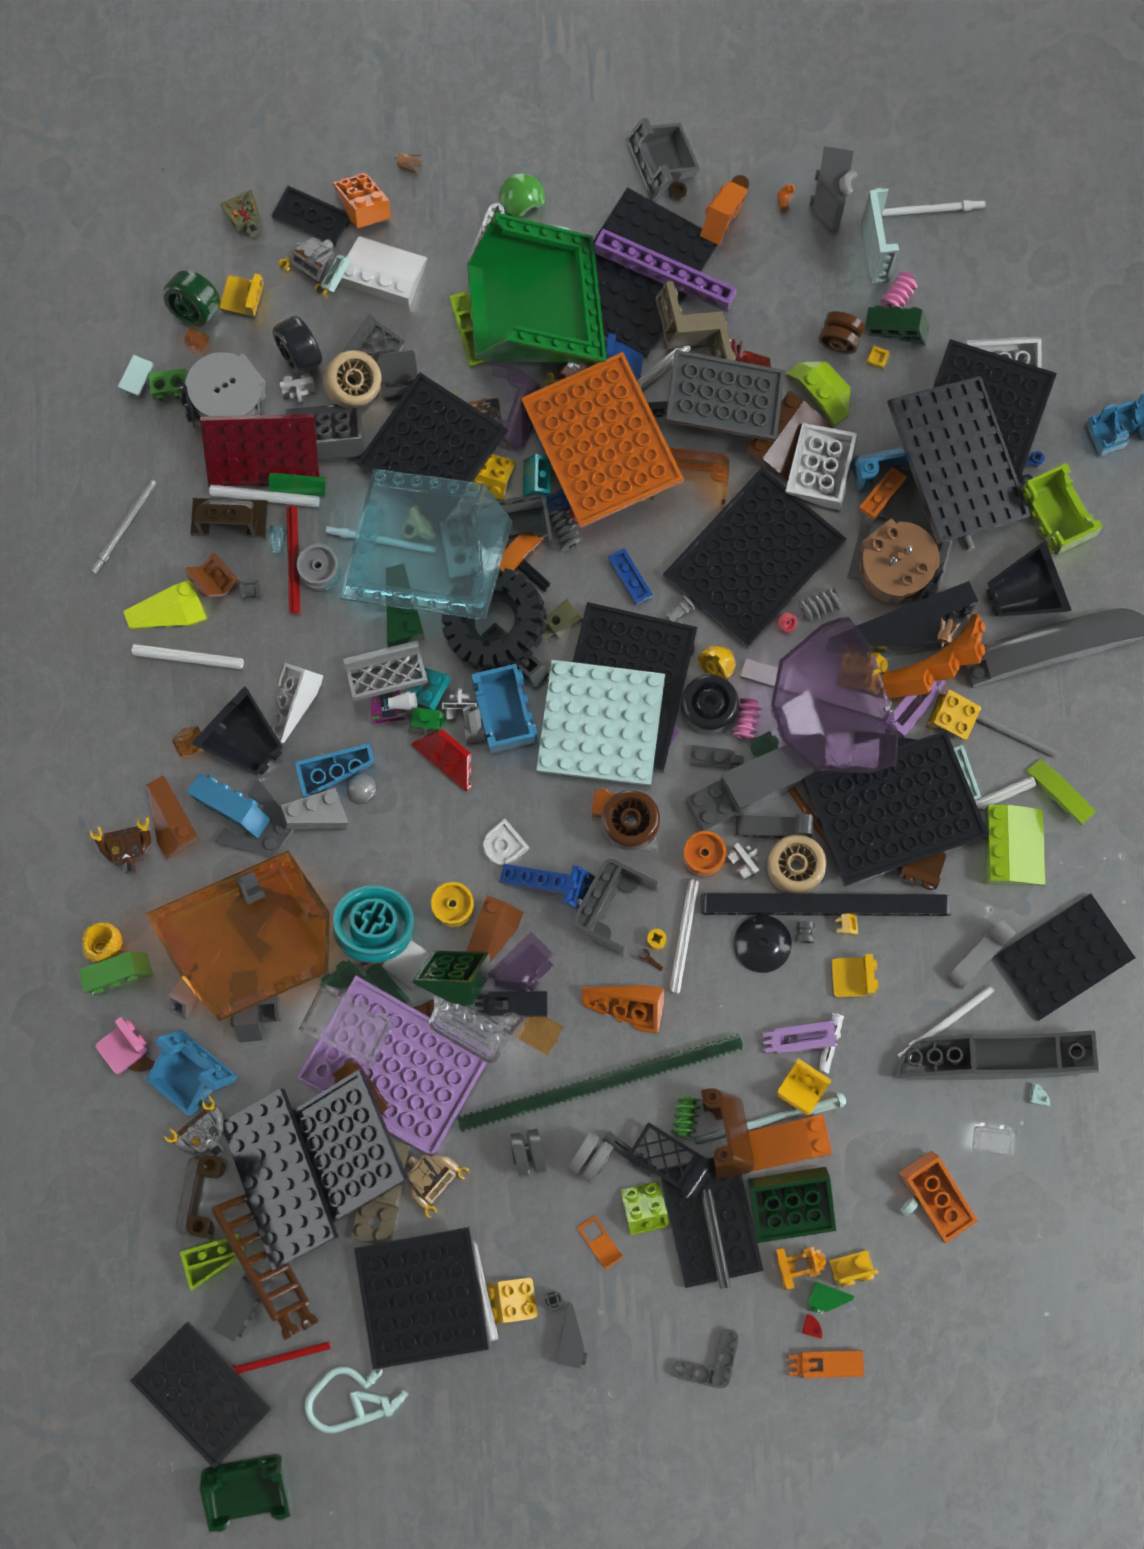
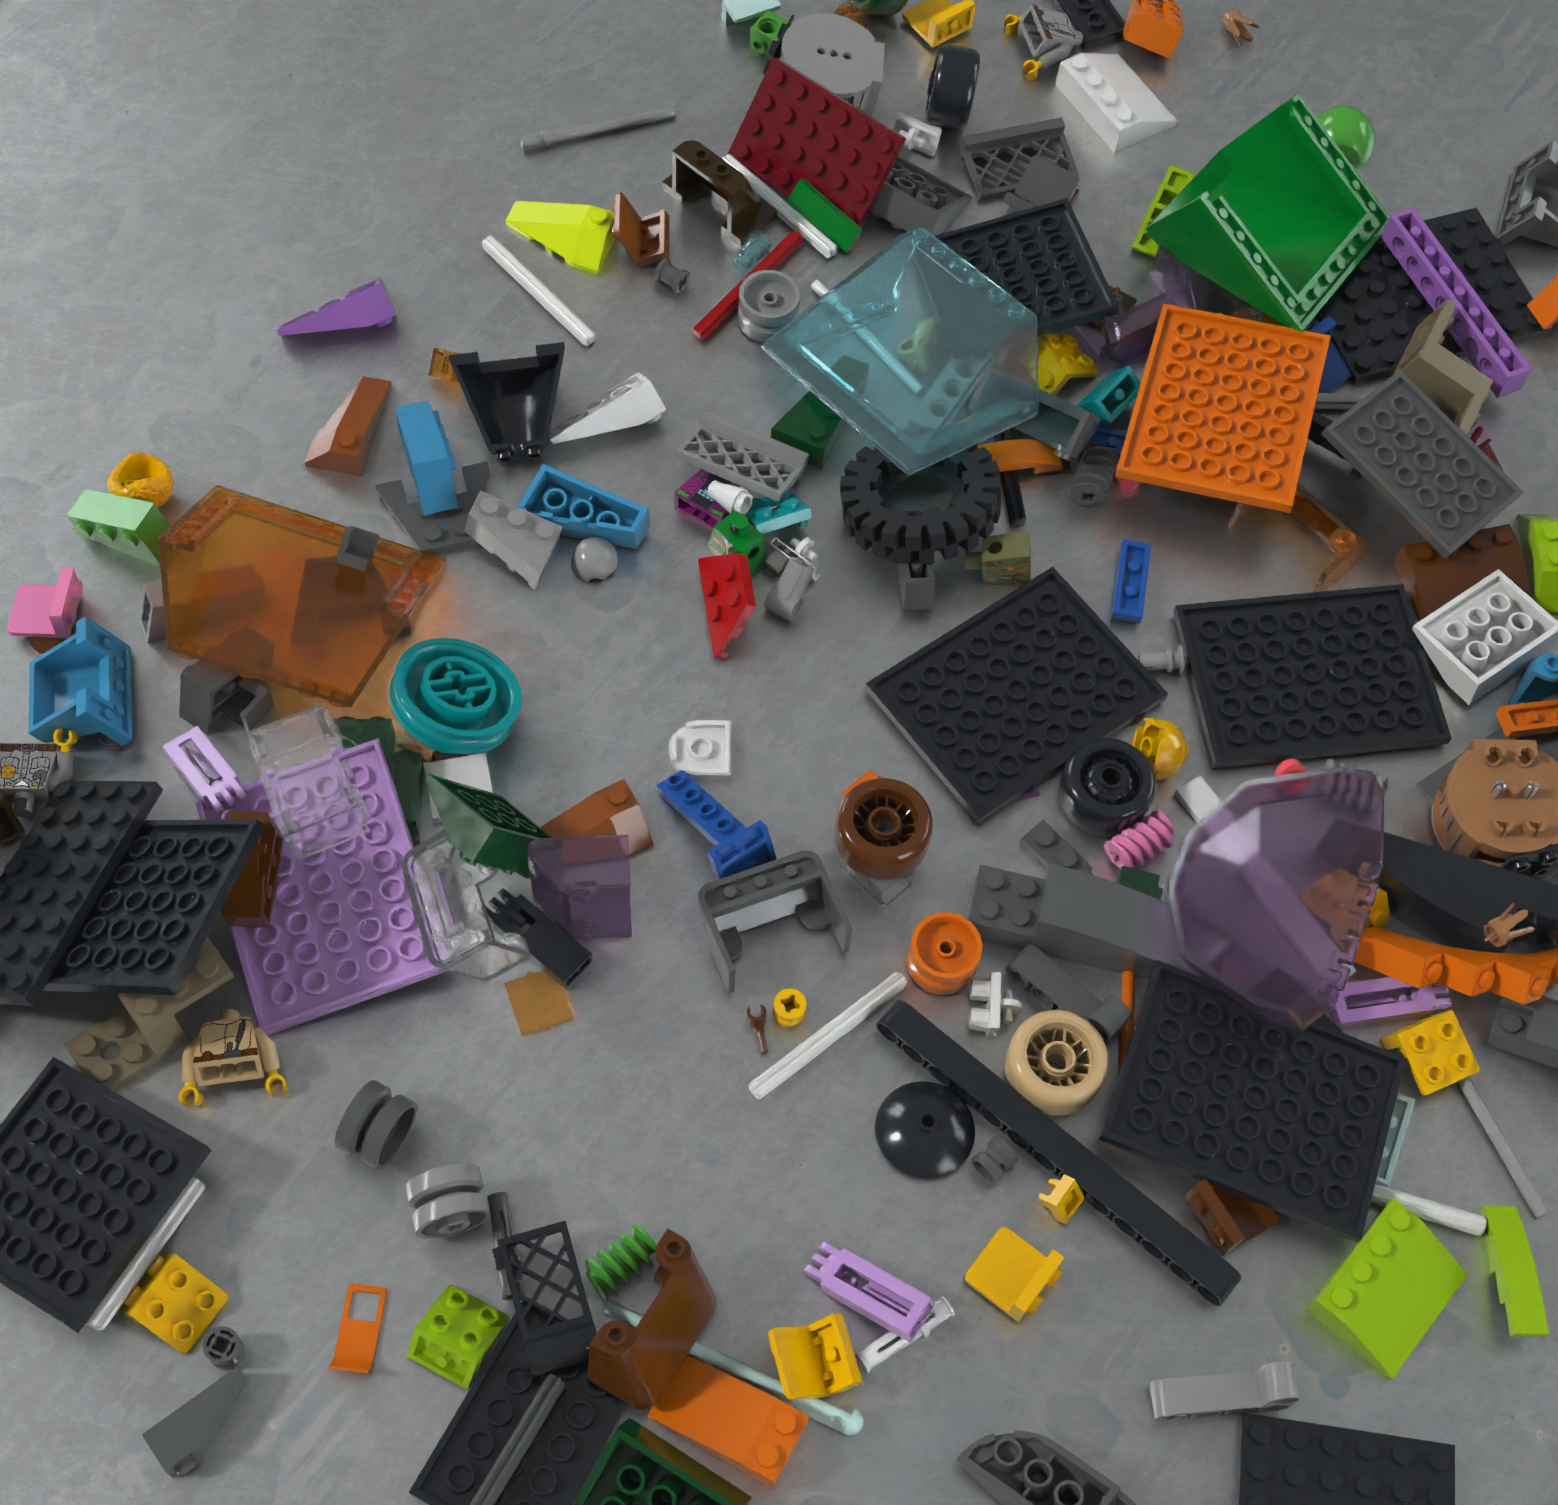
camera: 35 degrees right, 15 degrees down
reddish brown torso [90,817,151,874] -> none
light aqua tile [321,254,351,292] -> none
tan wheel [323,350,382,409] -> none
yellow wheel [431,882,475,928] -> none
clear green piece [457,1033,744,1133] -> none
dark azure windscreen [471,664,538,754] -> none
light aqua plate [536,660,665,786] -> none
orange wedge [582,985,664,1033] -> none
dark brown tile [669,182,687,201] -> none
white bar [897,986,994,1059] -> none
none -> lavender hinge [163,726,247,814]
none -> medium lavender wedge [276,277,396,336]

